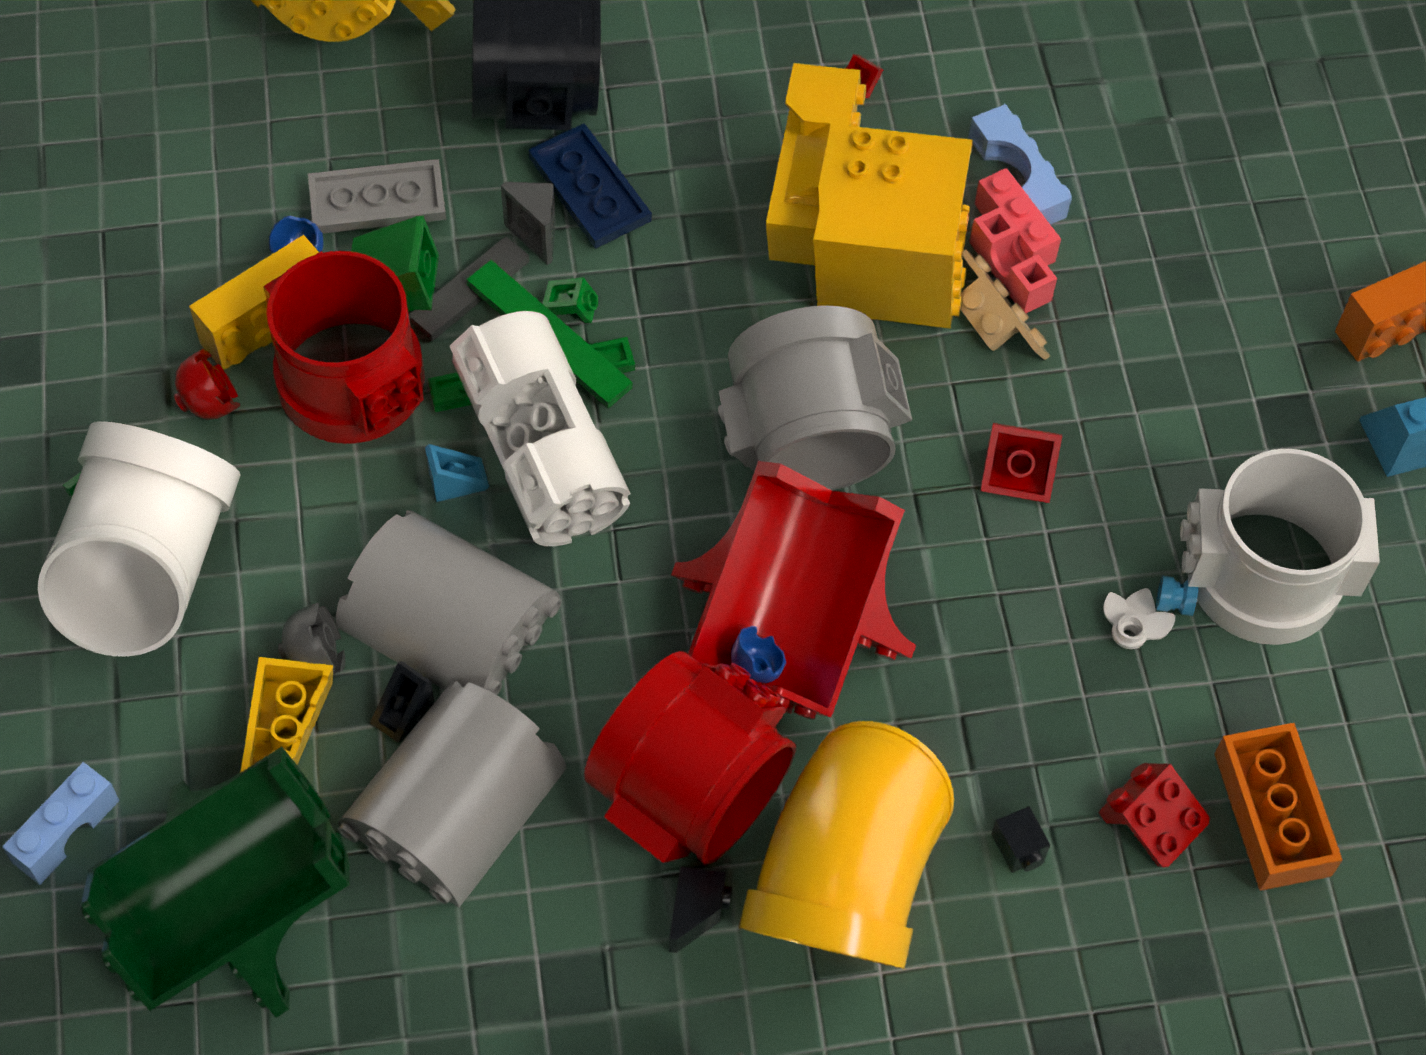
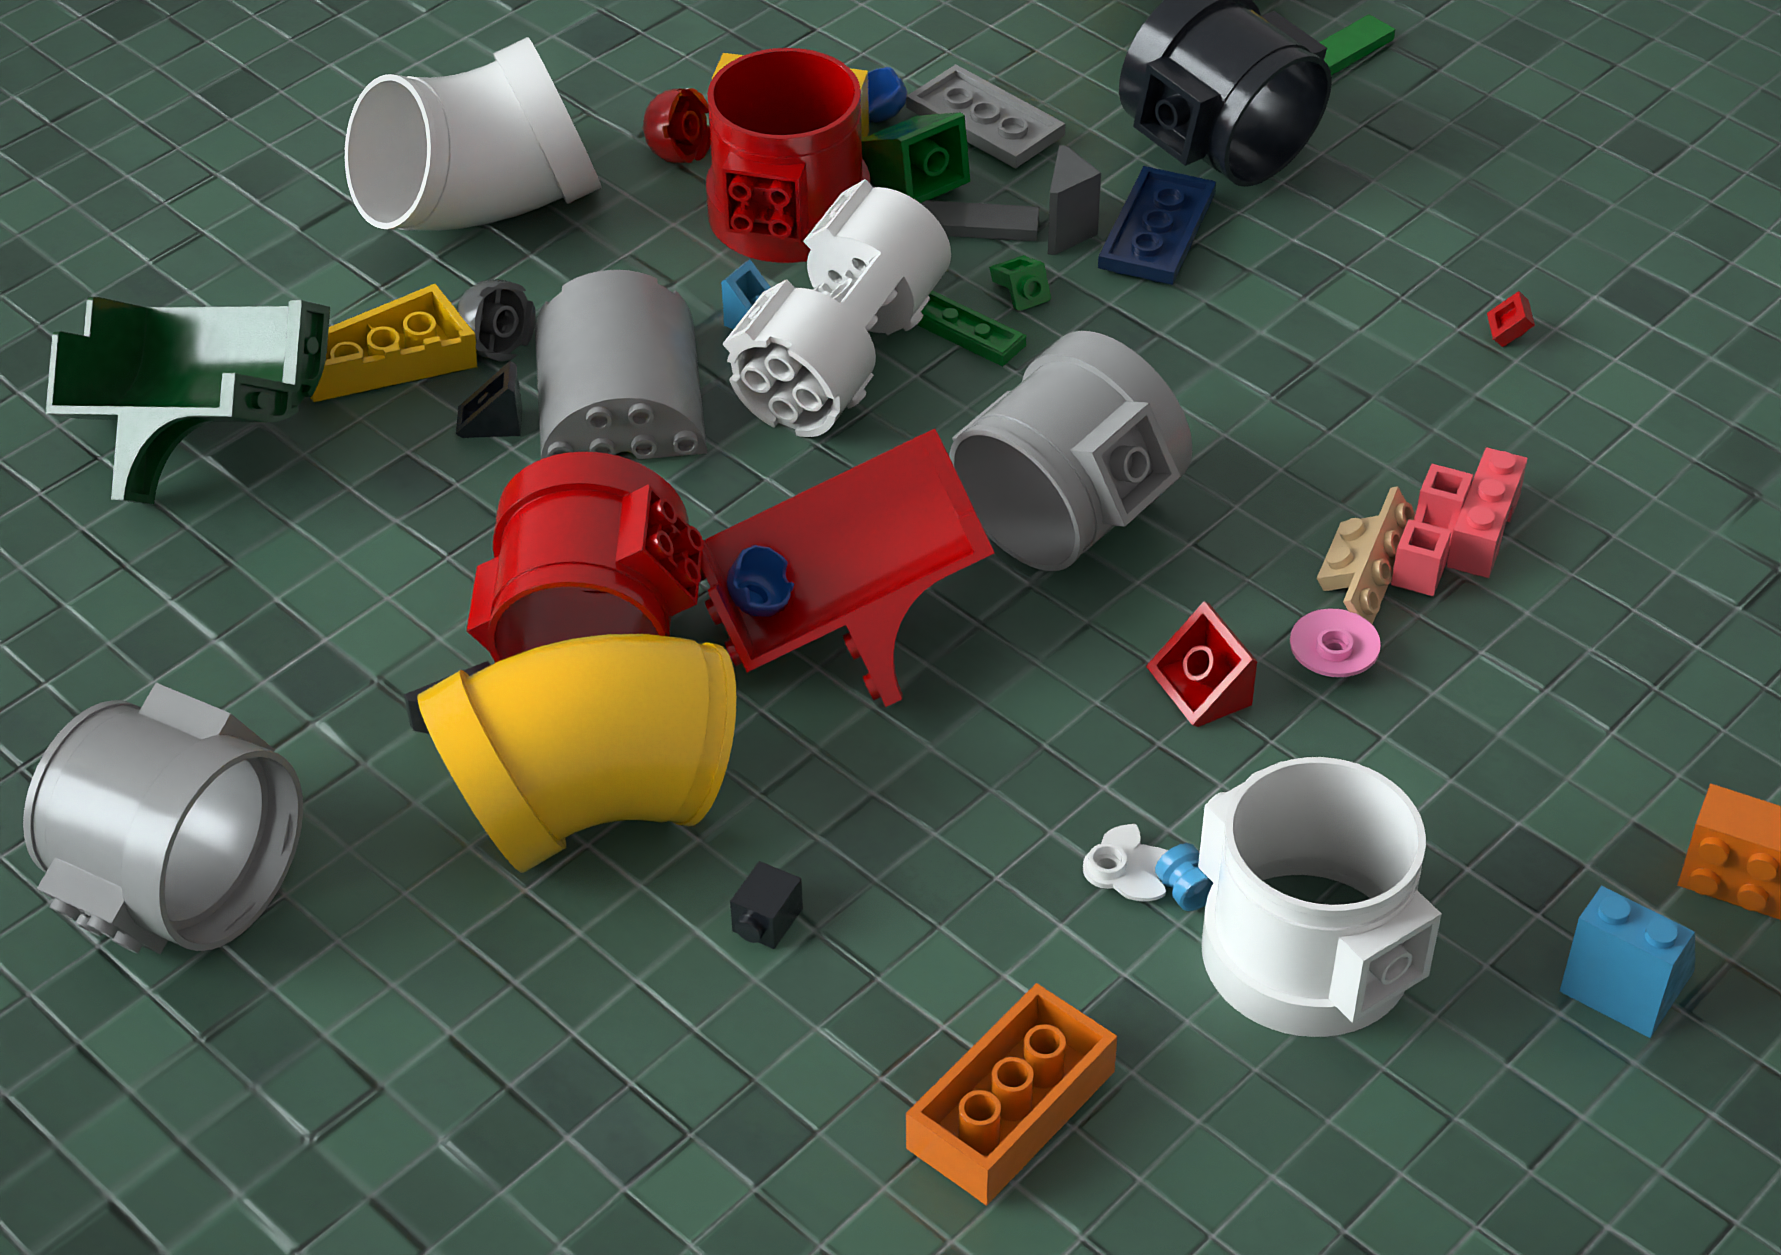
camera: 55 degrees right, 15 degrees down
light blue arch [2,762,120,885] -> none
light grey cylinder [338,681,567,908] -> none
green tile [467,260,633,409] -> none
yellow piece [766,63,973,329] -> none
light blue arch [968,104,1071,225] -> none
red bracket [1098,763,1210,868] -> none
none -> bright pink dish [1290,609,1381,677]

